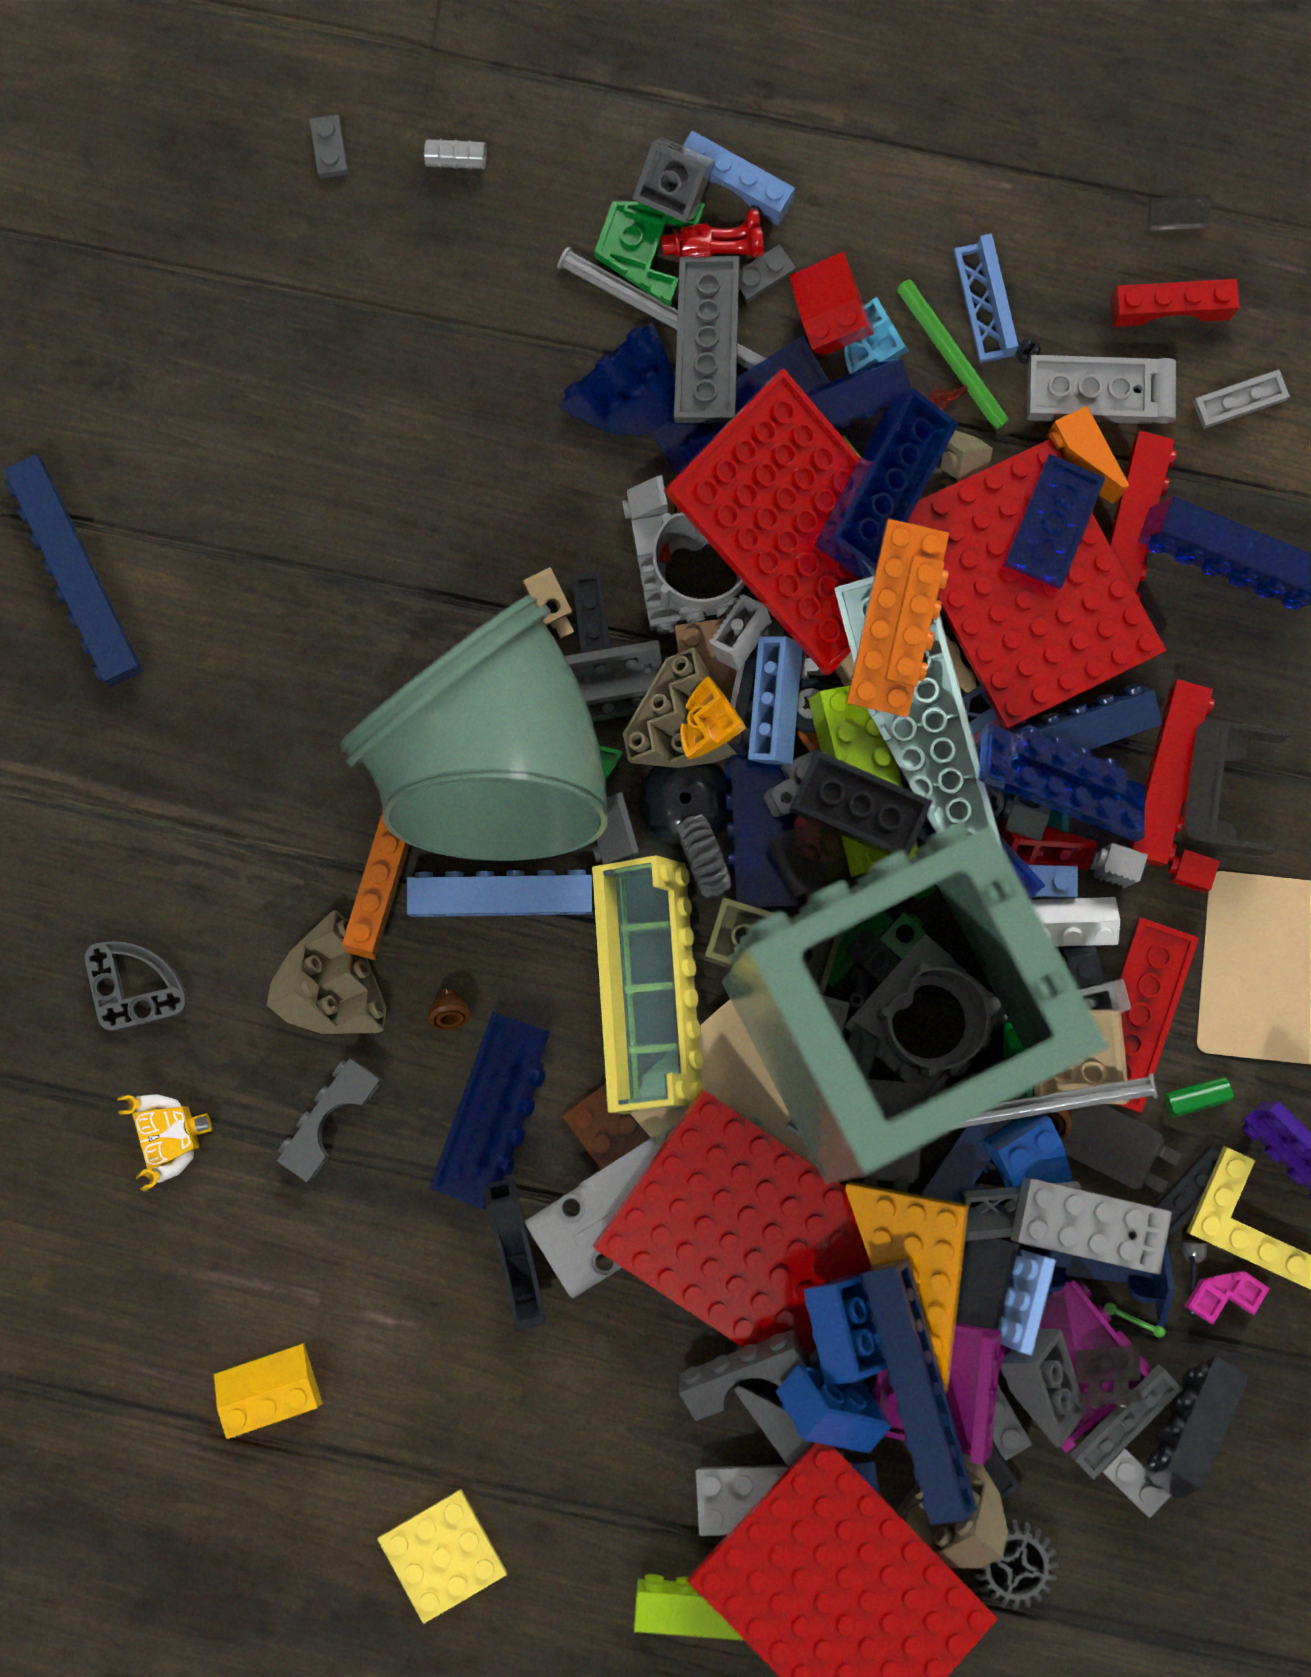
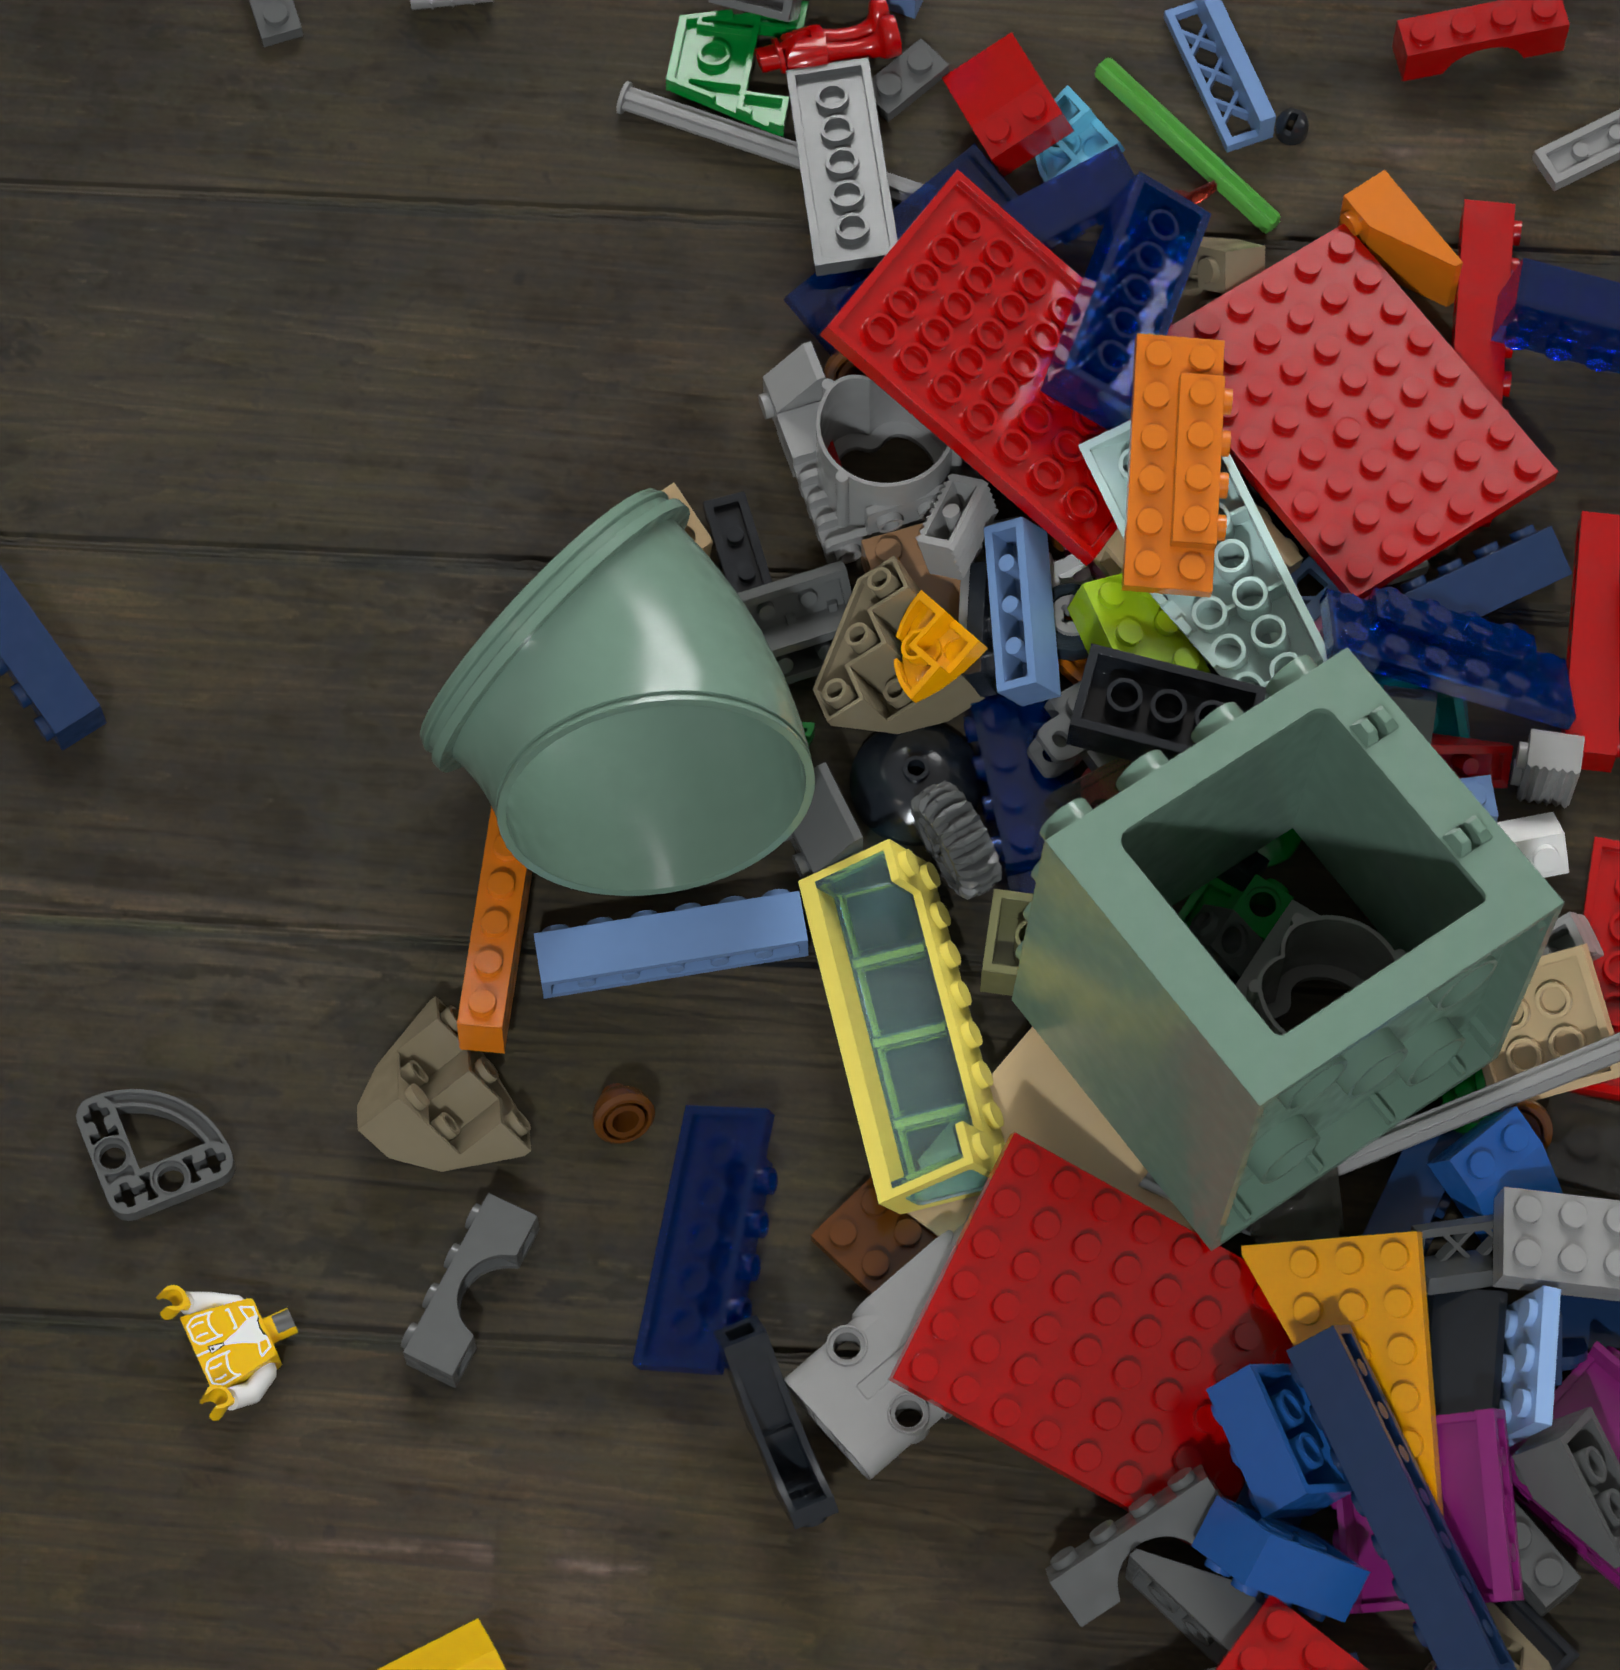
camera: 10 degrees left, 15 degrees down
clear blue brick [558,323,675,435] -> none
clear blue plate [1003,454,1105,590] -> none
light grey hinge [1026,355,1176,424] -> none

